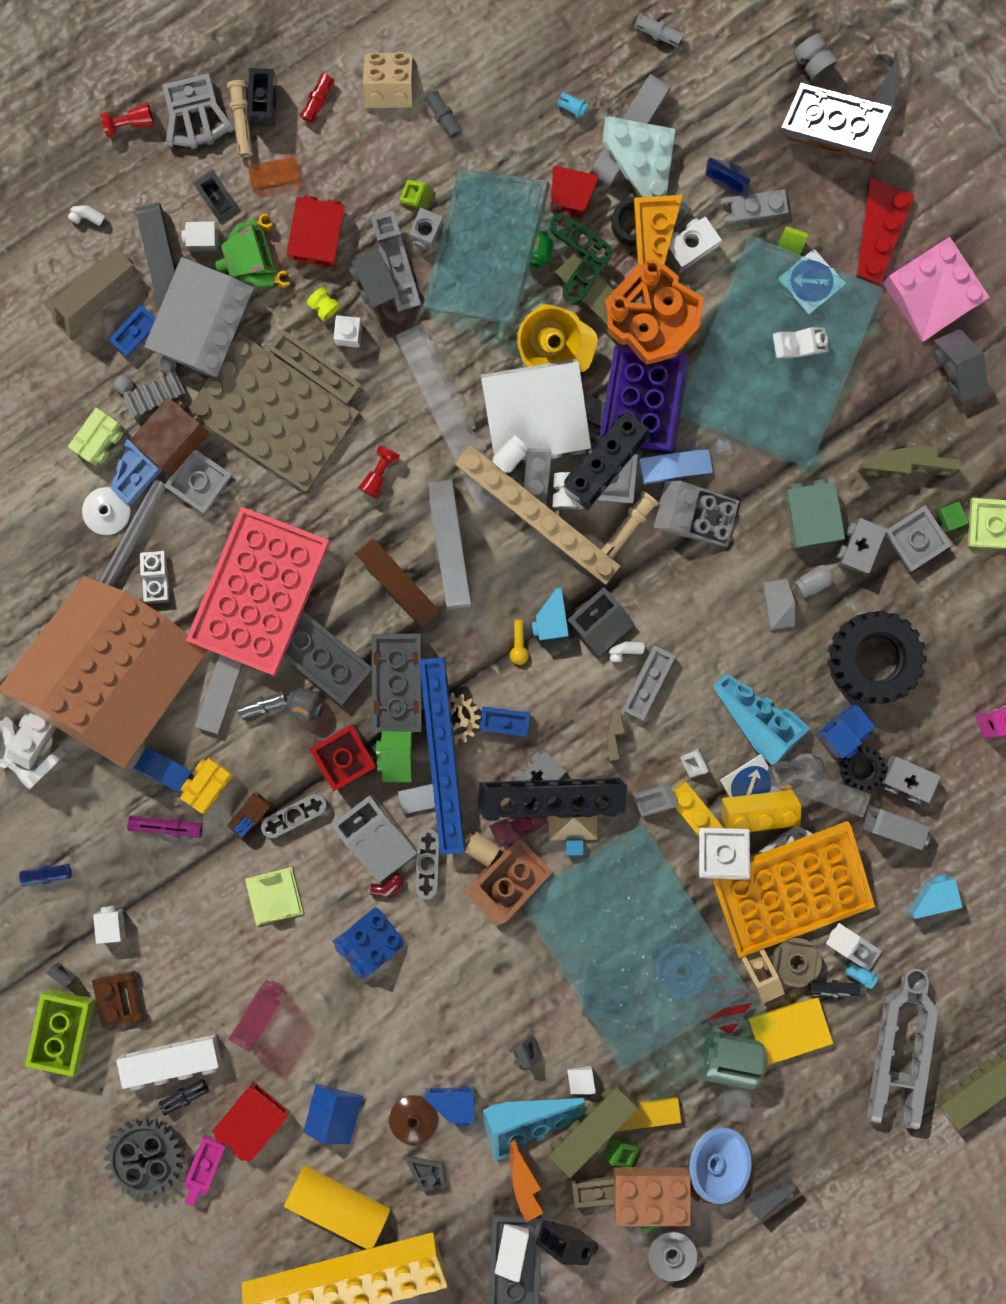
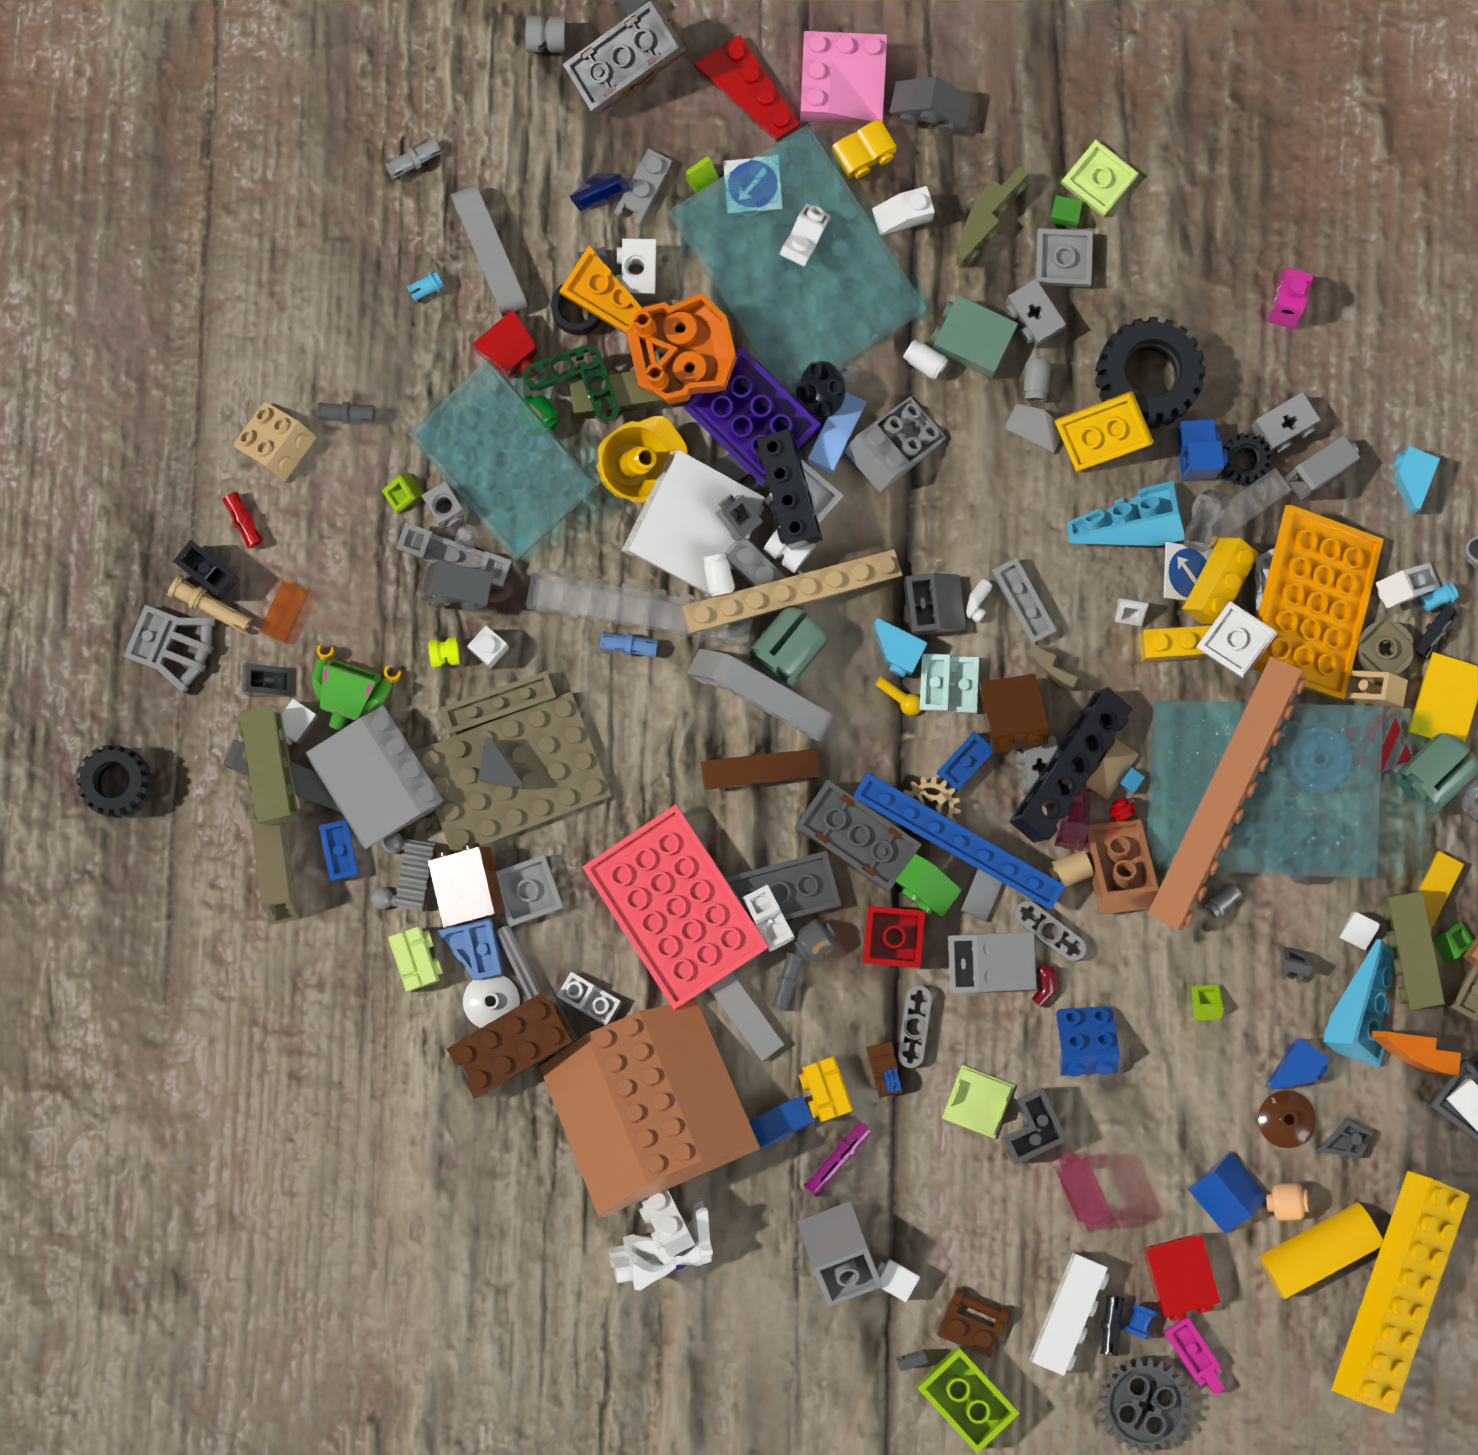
camera: 55 degrees left, 5 degrees down
clear blue pin [19,863,72,886] -> none
white arm [68,205,105,226] -> none
red piece [100,102,154,138] -> none
red panel [286,195,346,268] -> none
red piece [357,445,400,499] -> none
tan pin [601,491,659,559] -> none
light aqua plate [602,116,675,197] -> none
light grey tile [632,782,679,817] -> none
none -> black tyre [76,745,154,818]
none -> olive brick [238,704,299,826]
none -> reddish brown piece [446,990,579,1099]
none -> clear hinge [455,524,478,549]
none -> dark grey slope [478,737,524,789]
none -> medium blue pin [600,632,658,657]
none -> dark grey brick [716,494,763,540]
none -> white slope [742,884,795,952]
none -> sand green cylinder [747,607,827,689]
none -> black dish [796,361,846,417]
none -> light grey slope [797,1201,883,1307]
none -> yellow brick [832,119,897,179]
none -> white slope [872,186,934,236]
none -> white piece [903,339,948,379]
none -> light aqua slope [920,654,980,714]
none -> reddish brown brick [979,674,1049,753]
none -> dark grey brick [1000,1088,1068,1165]
none -> yellow tile [1055,391,1154,472]
none -> red plate [1109,797,1136,821]
none -> blue bush [1124,1303,1158,1340]
none -> nougat brick [1147,656,1306,931]
none -> lime slope [1191,984,1224,1021]
none -> light grey pin [1205,883,1242,918]
none -> light nougat head [1266,1182,1309,1221]

